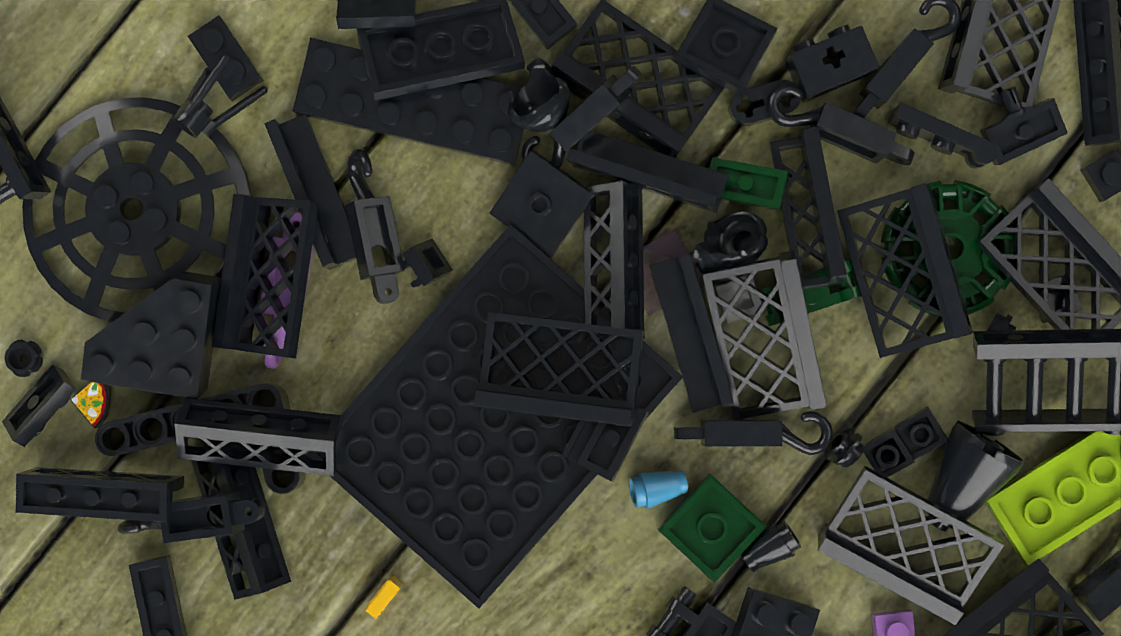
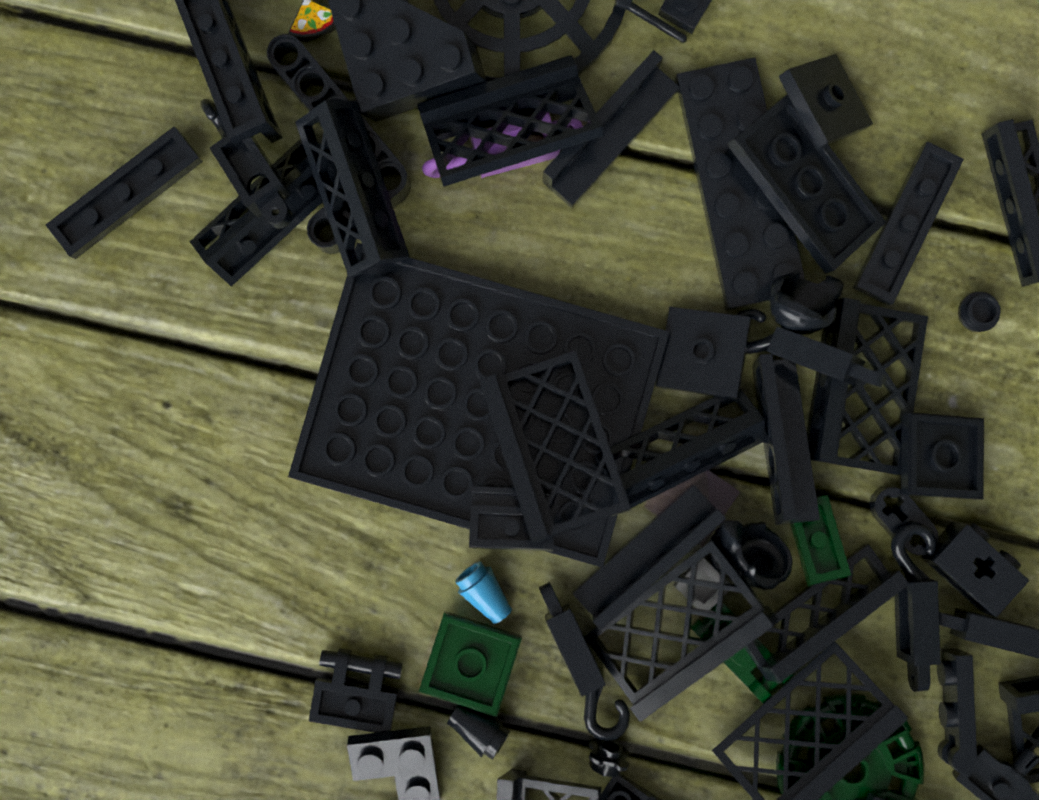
camera: 70 degrees right, 0 degrees up
black piece [345,149,405,304] -> none
yellow tile [365,575,404,619] -> none
black tile [403,238,453,287] -> none

